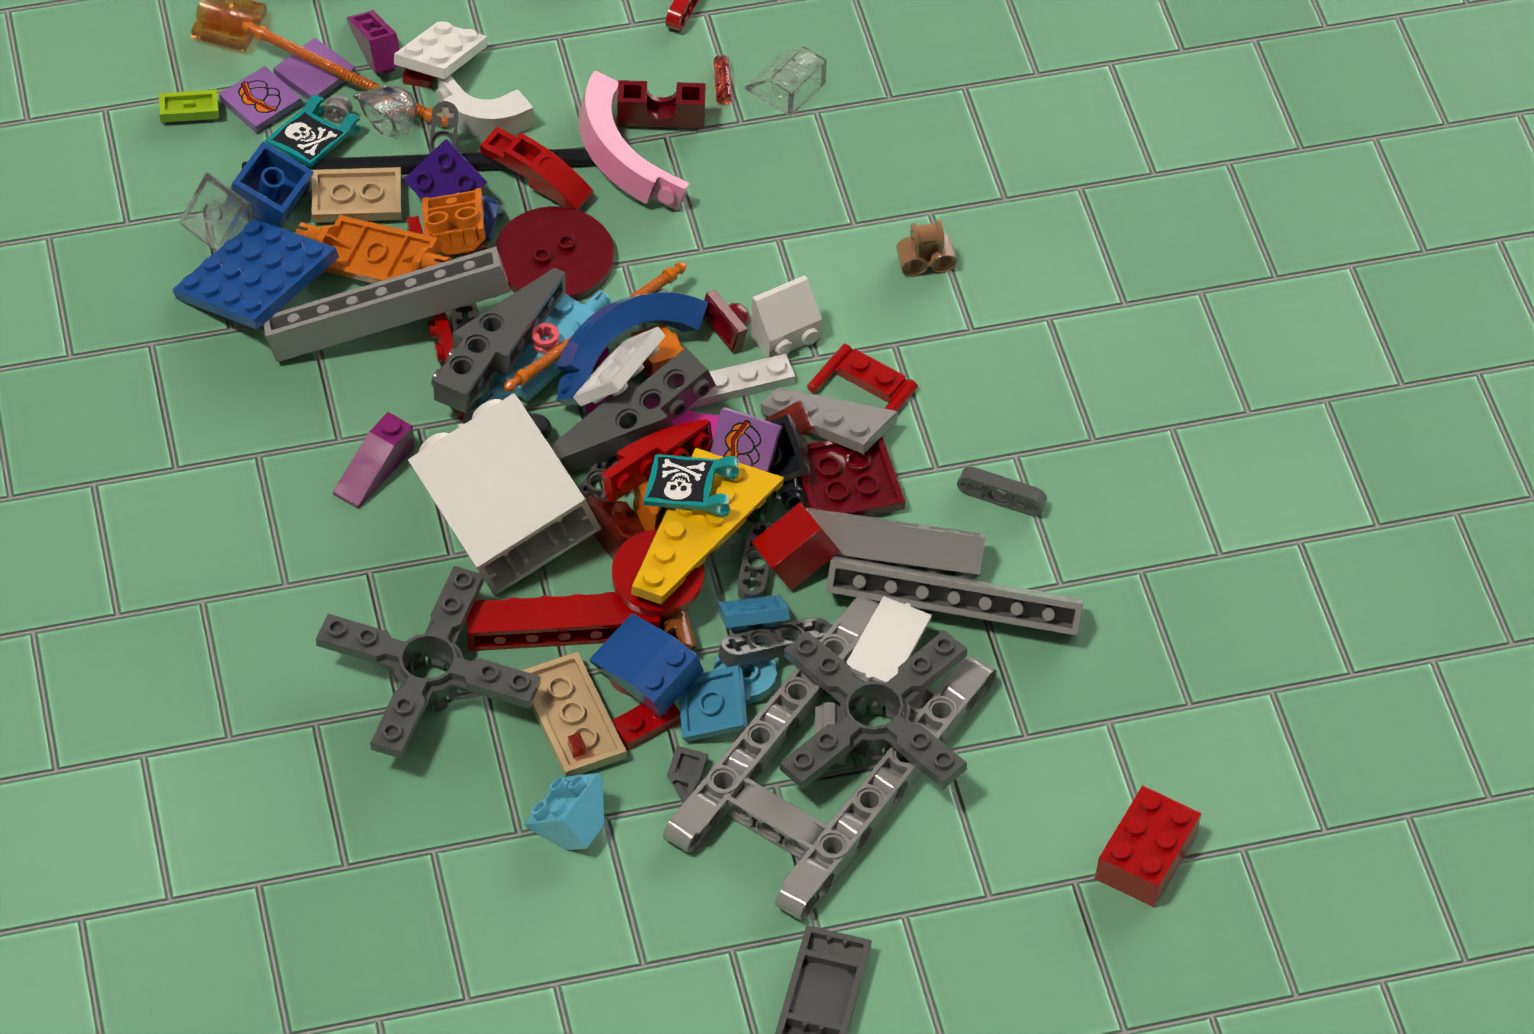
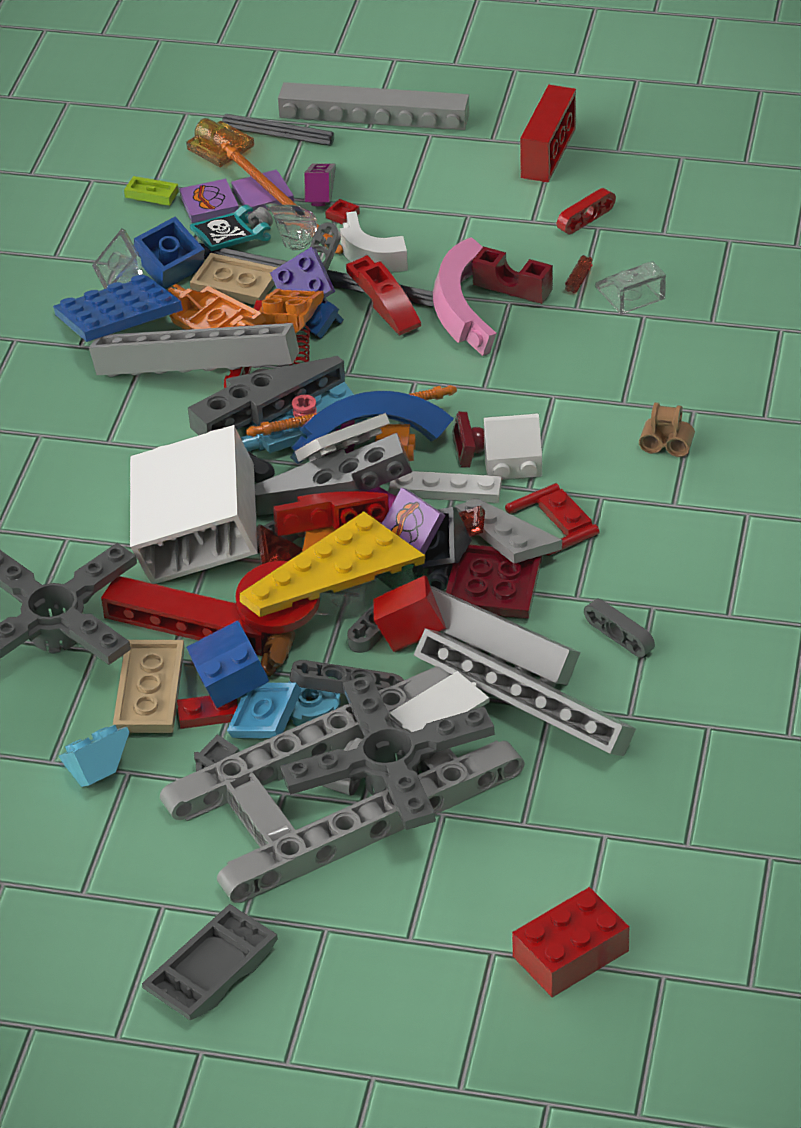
camera: 30 degrees right, 10 degrees down
magenta slope [333,412,414,509] -> none
white plate [394,21,488,79] -> none
dark red plate [495,206,614,301] -> none
clear red piece [567,733,585,758] -> none
flag [643,454,739,517] -> none
dark azure plate [717,594,790,631] -> none

